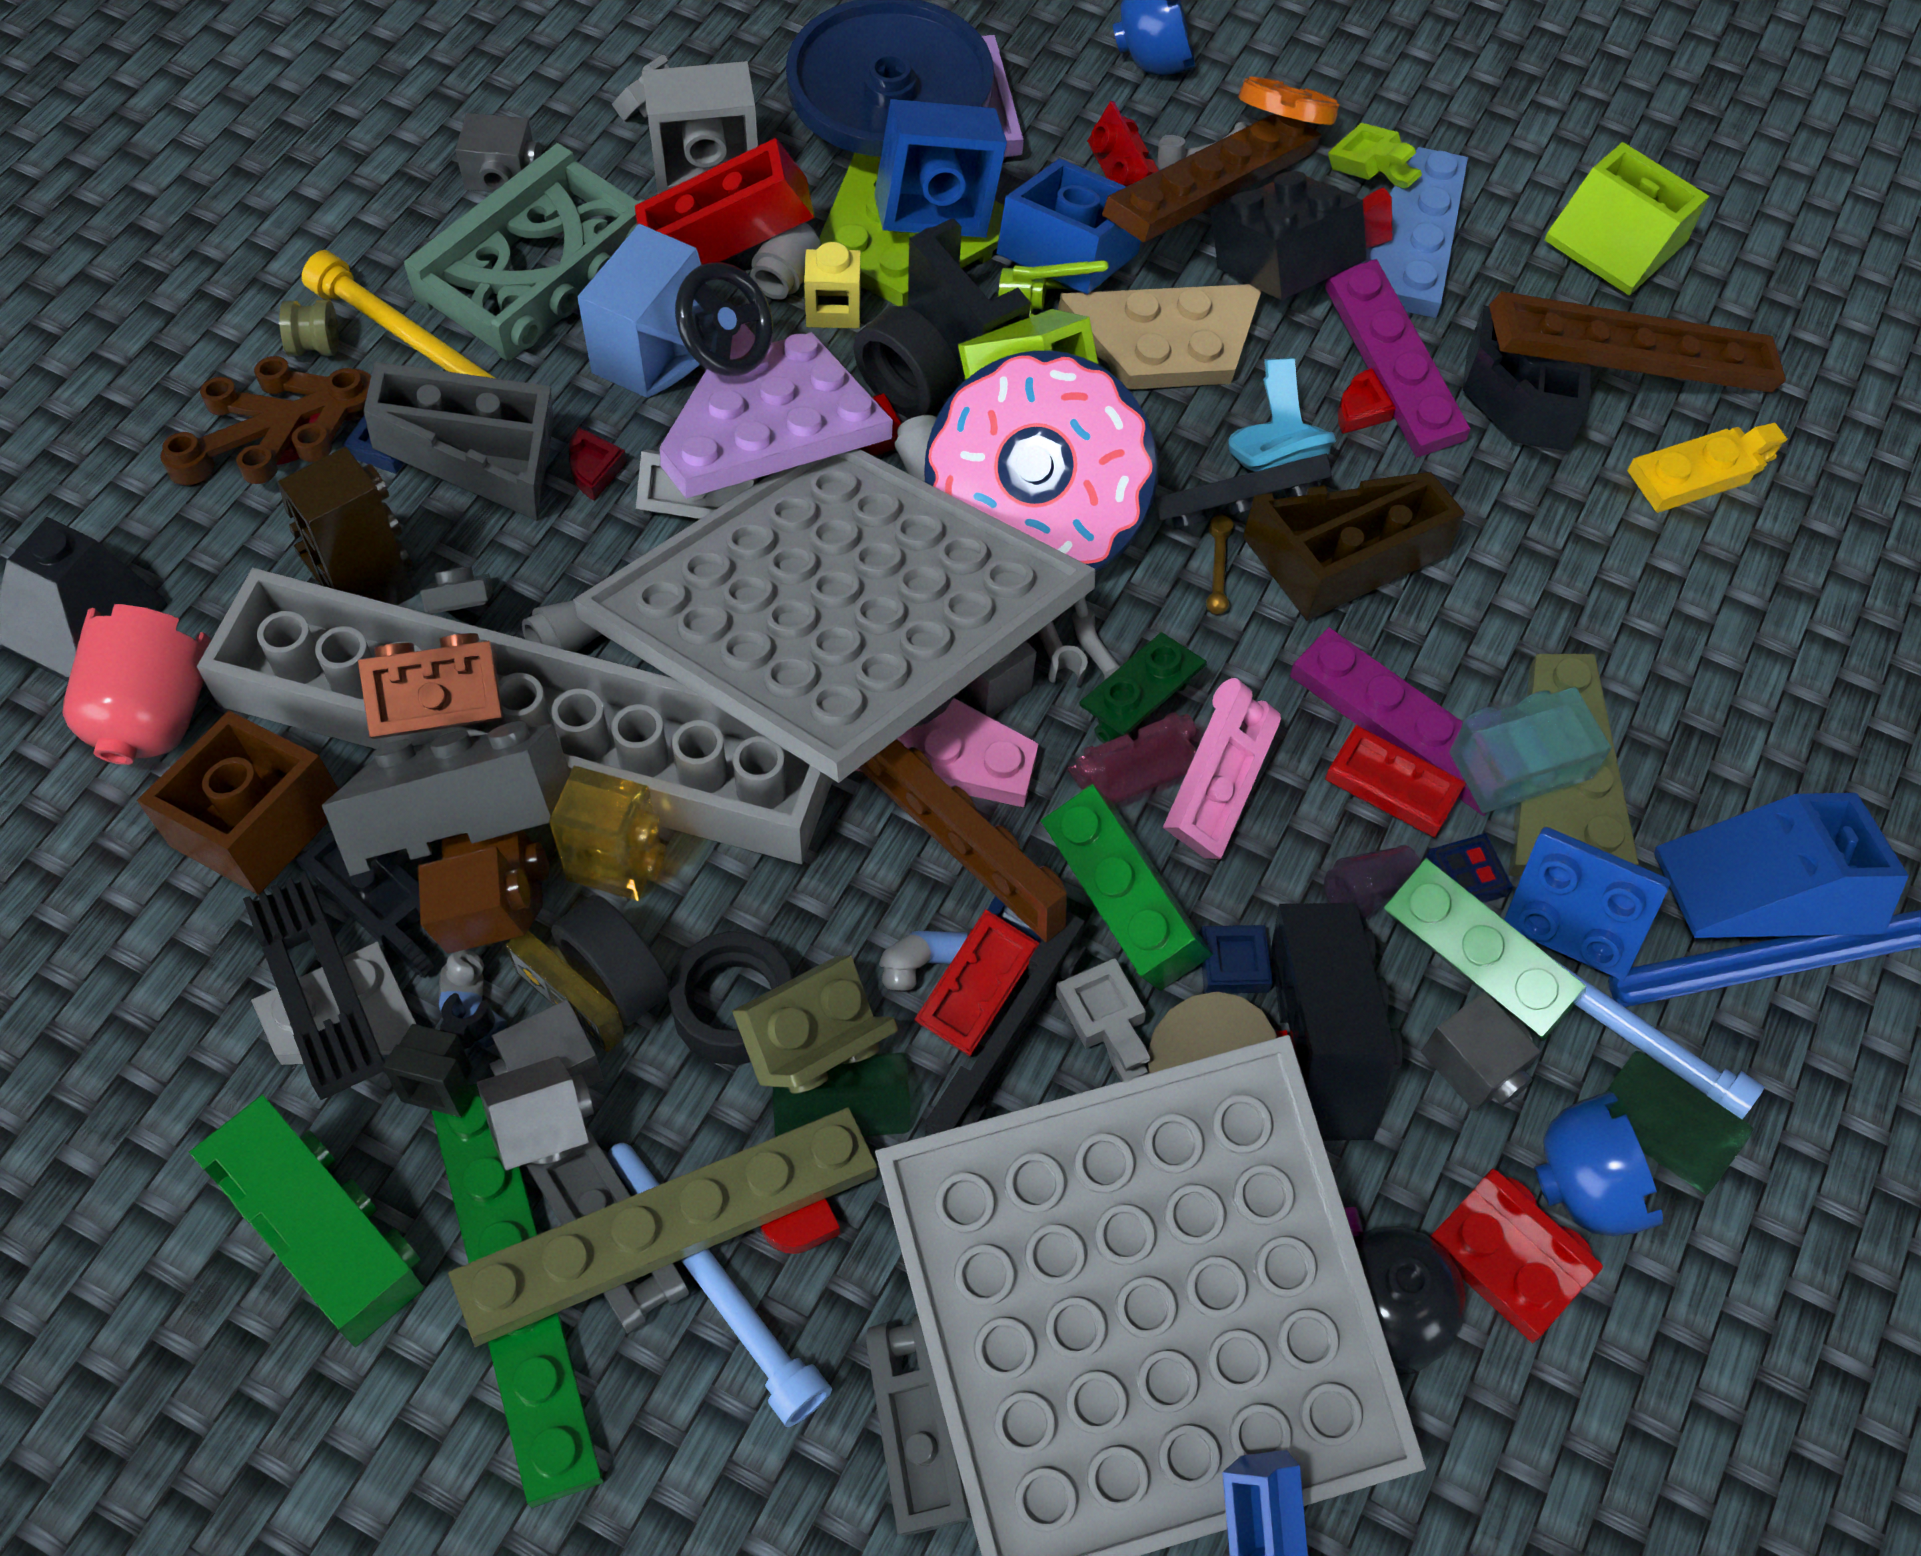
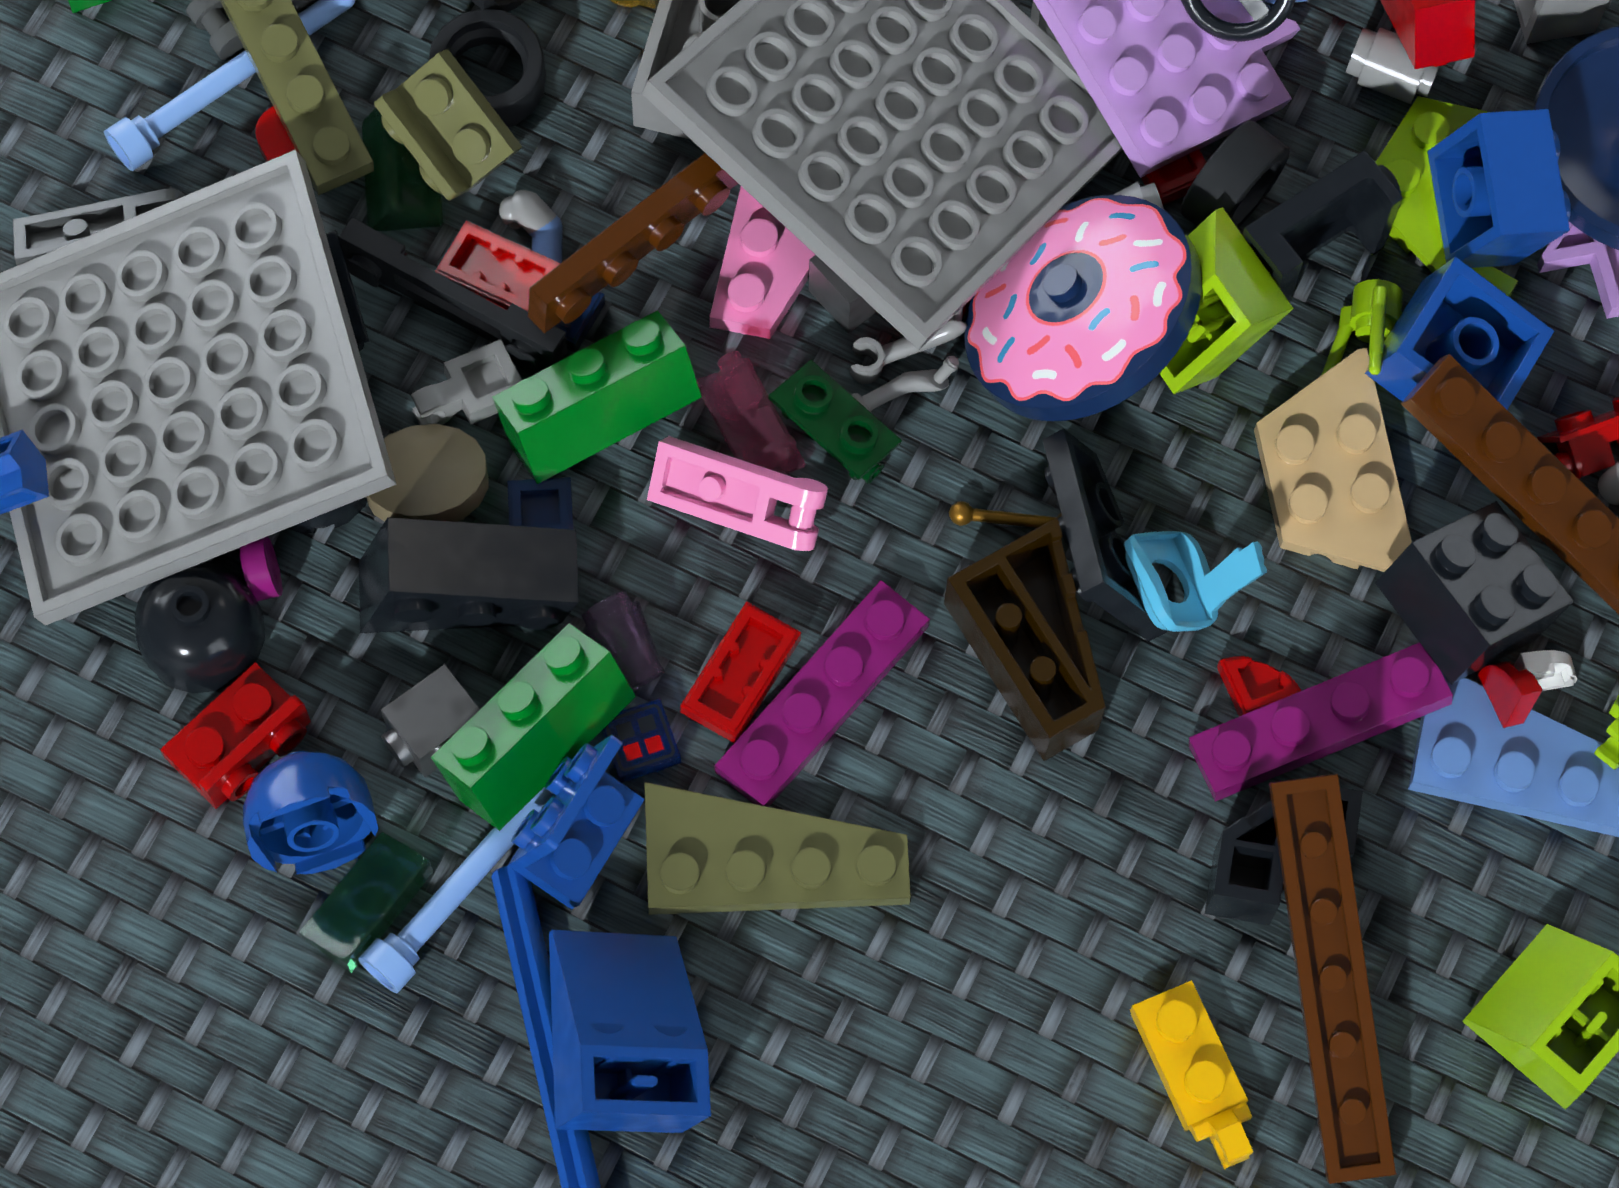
camera: 90 degrees right, 10 degrees up
light yellow brick [804,242,861,329] -> none
clear light blue brick [1449,687,1612,813] -> none

